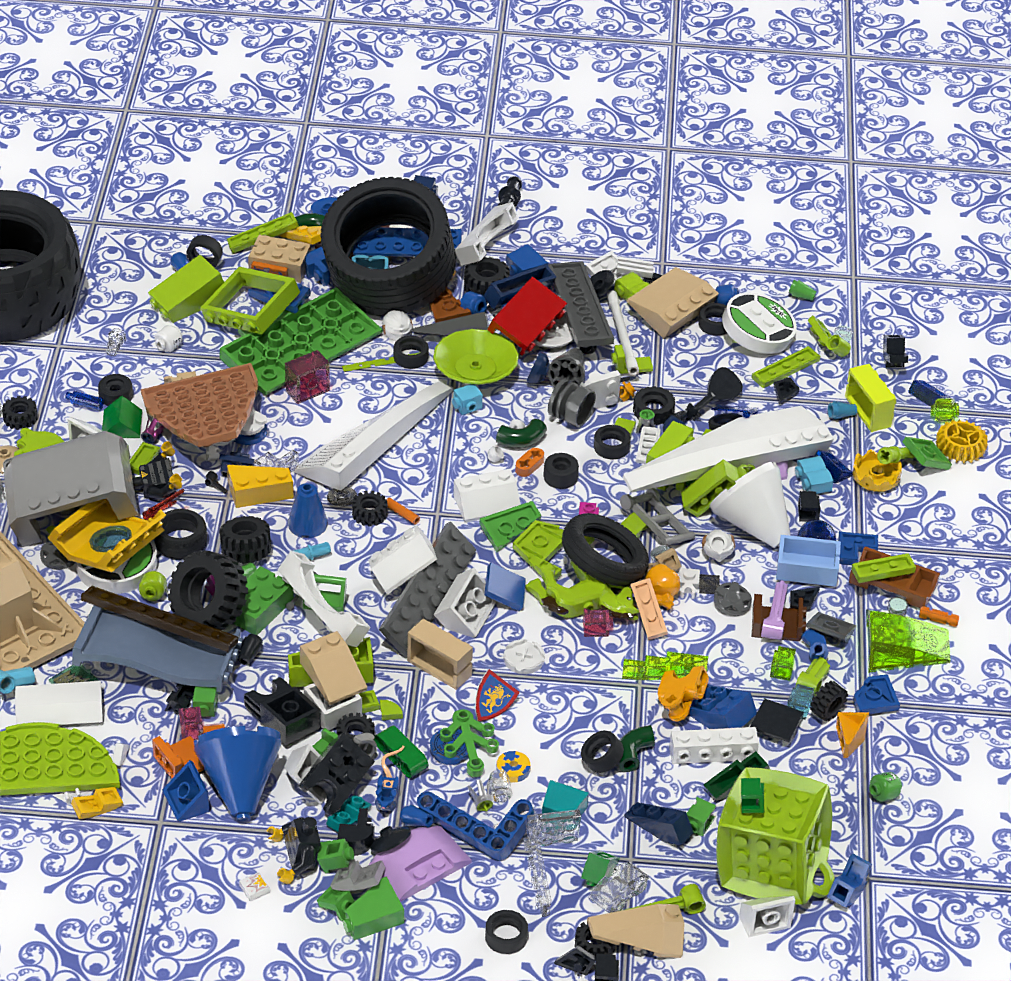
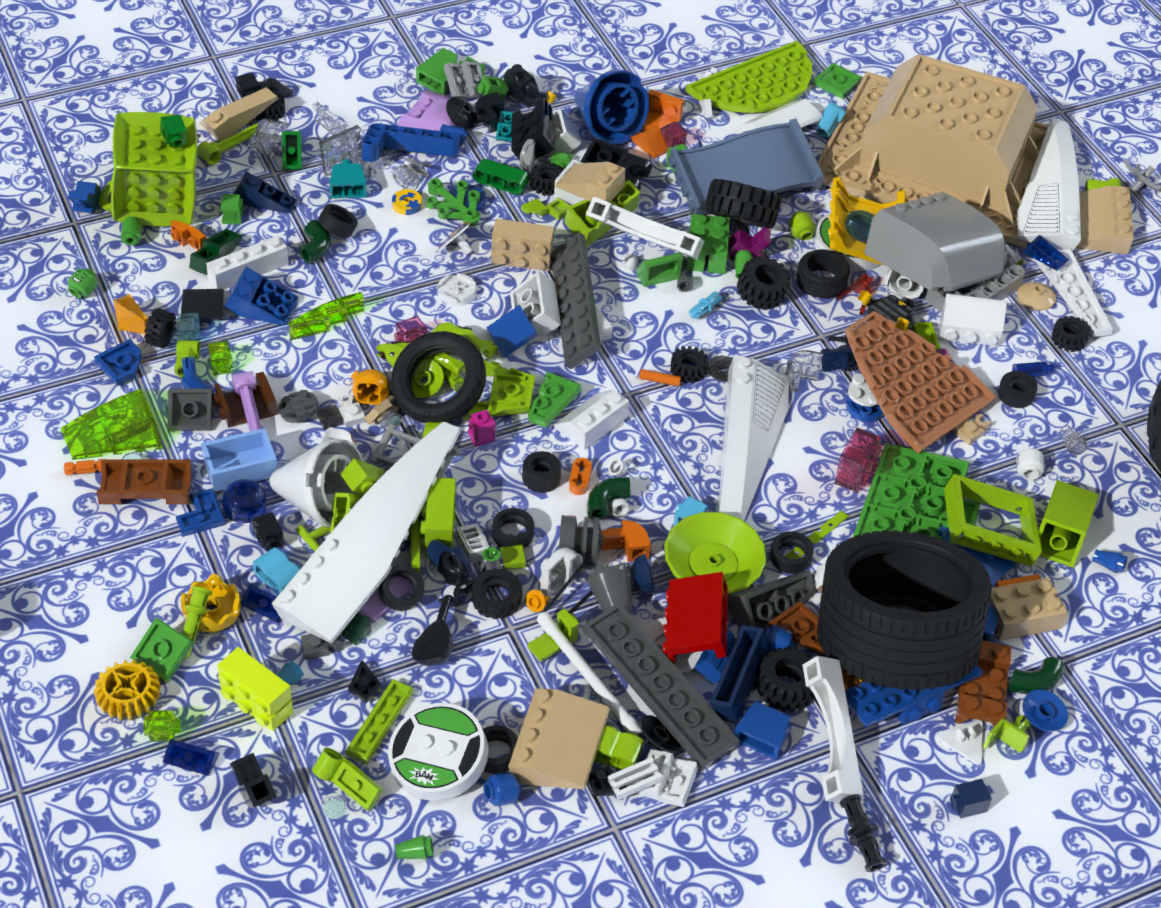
camera: 150 degrees right, 5 degrees up
lime tile [14,428,65,456] -> none
yellow slope [71,787,123,819] -> none
dark brown tile [81,586,239,652] -> none
green slope [102,396,142,438] -> none
black tyre [186,235,223,268] -> none
lime tile [226,212,299,253] -> none
yellow wedge [227,465,294,508] -> none
black cone [238,634,263,666] -> none
white tile [239,872,270,901] -> none
yellow wing [277,226,321,245] -> none
blue cone [288,483,328,538] -> none
white slope [368,525,437,594] -> none
blue animal [375,746,404,811] -> none
black tyre [485,910,528,954] -> none
light nougat plate [630,578,668,640] -> none
light orange piece [658,666,709,722] -> none
clear blue piece [711,405,758,418] -> none
black piece [790,587,820,610] -> none
lime plate [851,553,916,583] -> none
none -> orange brick [601,520,651,562]

